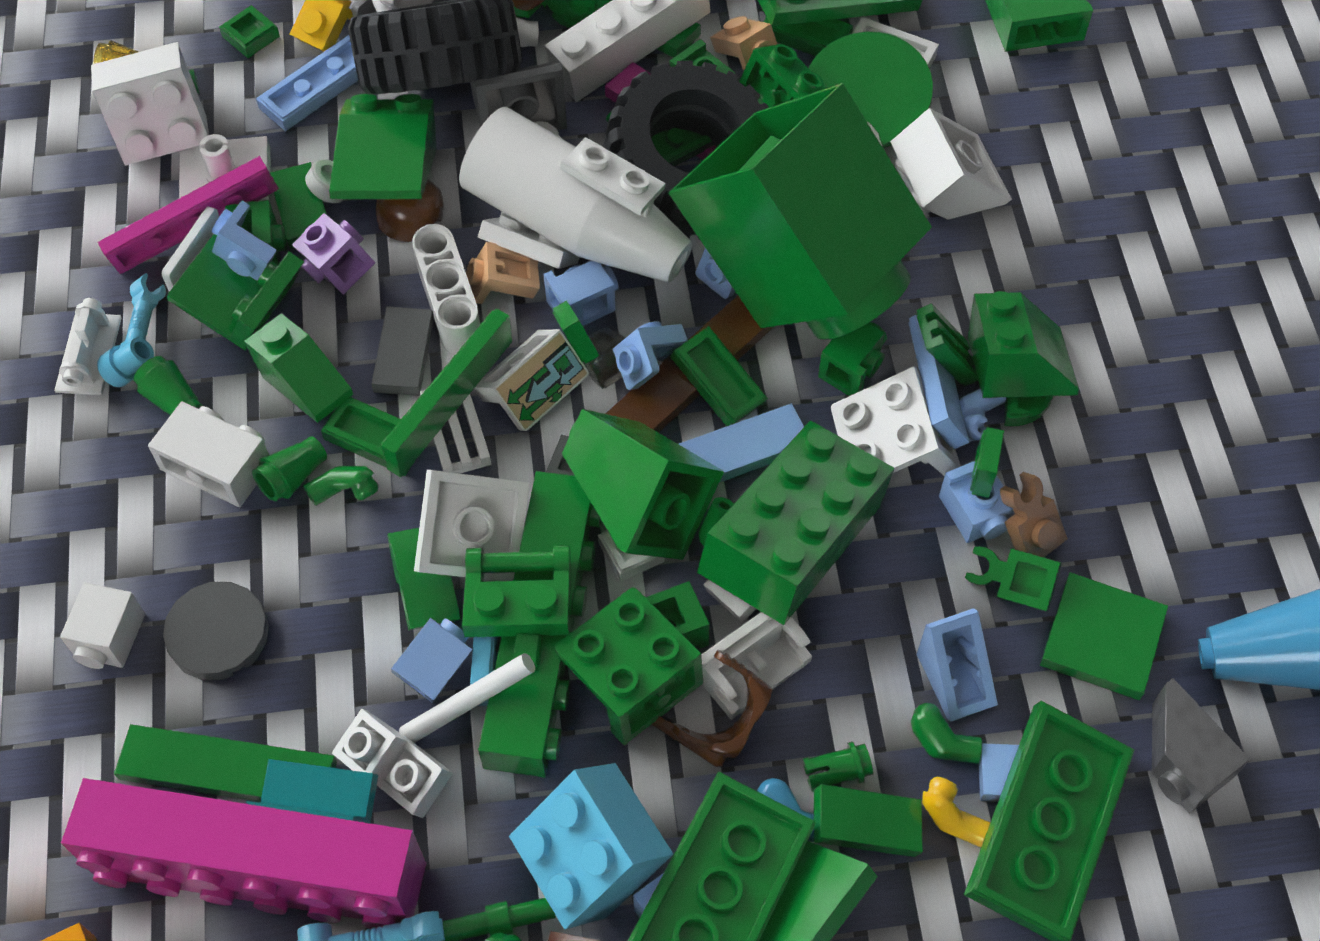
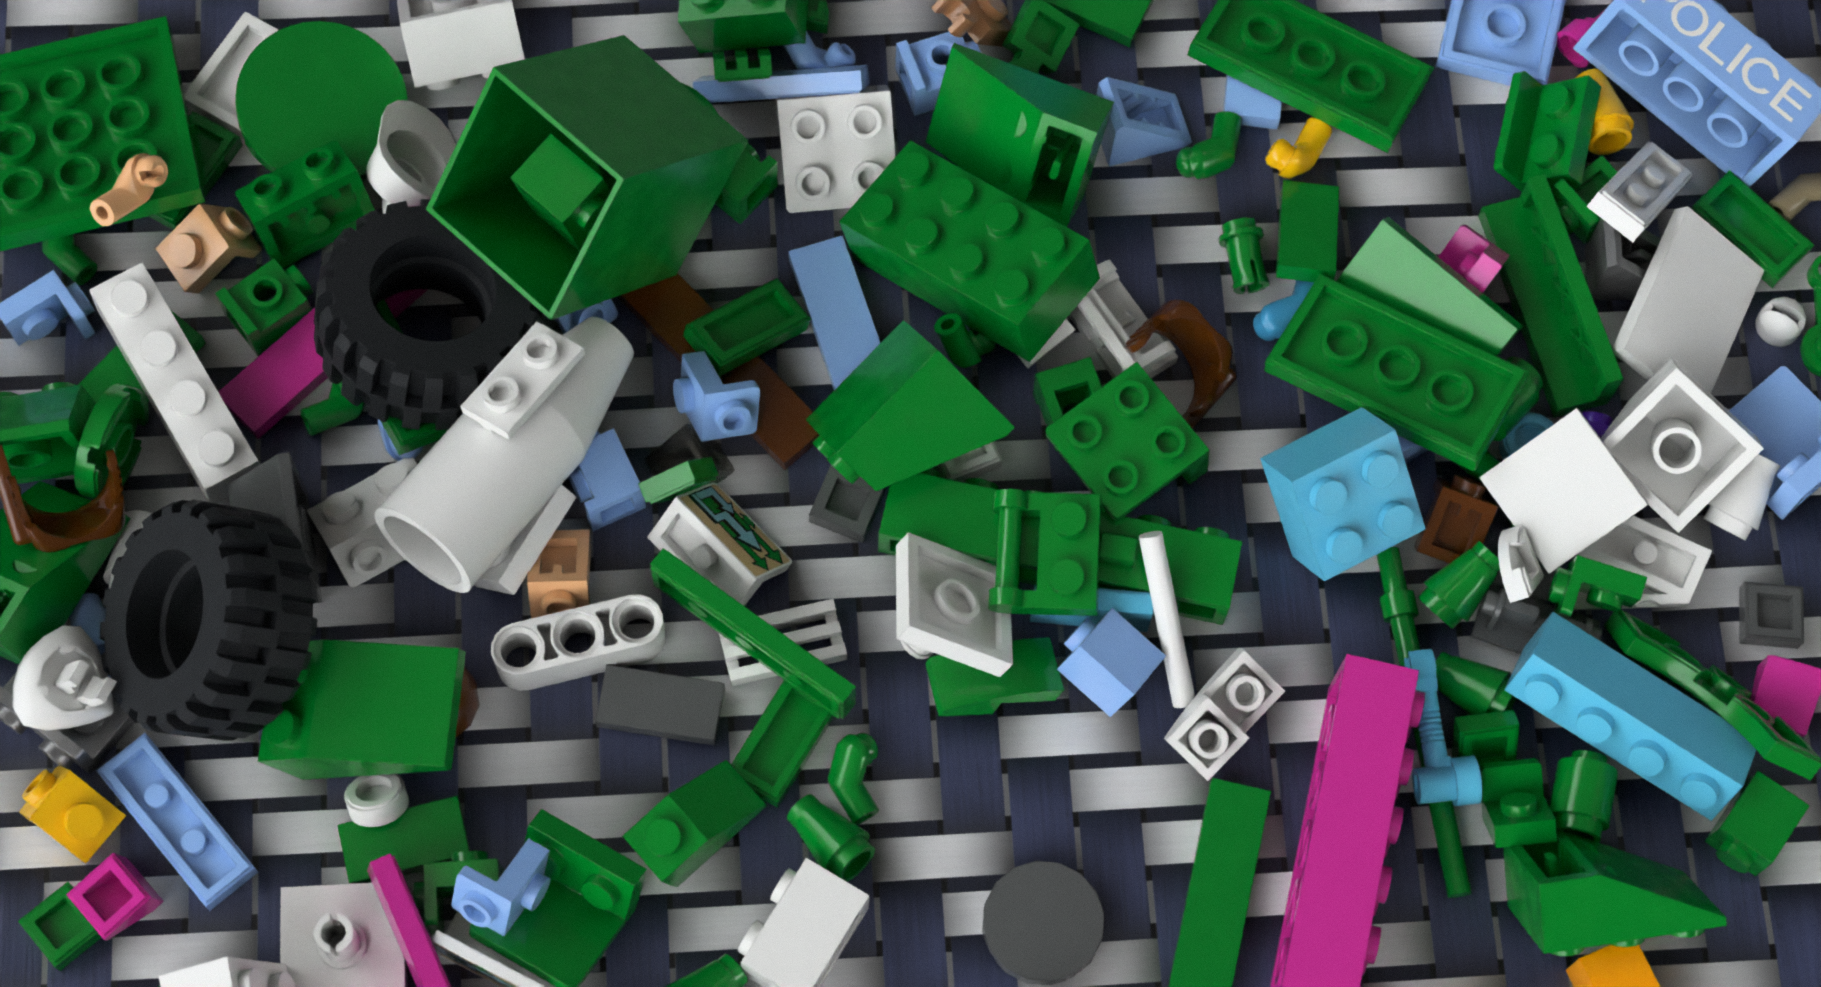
camera: 90 degrees left, 10 degrees up
teal panel [246,759,378,823] -> none
medium lavender brick [292,213,375,295] -> none
green tile [970,427,1004,498] -> none
none -> dark pink slope [66,853,164,941]
none -> green slope [925,43,1114,227]

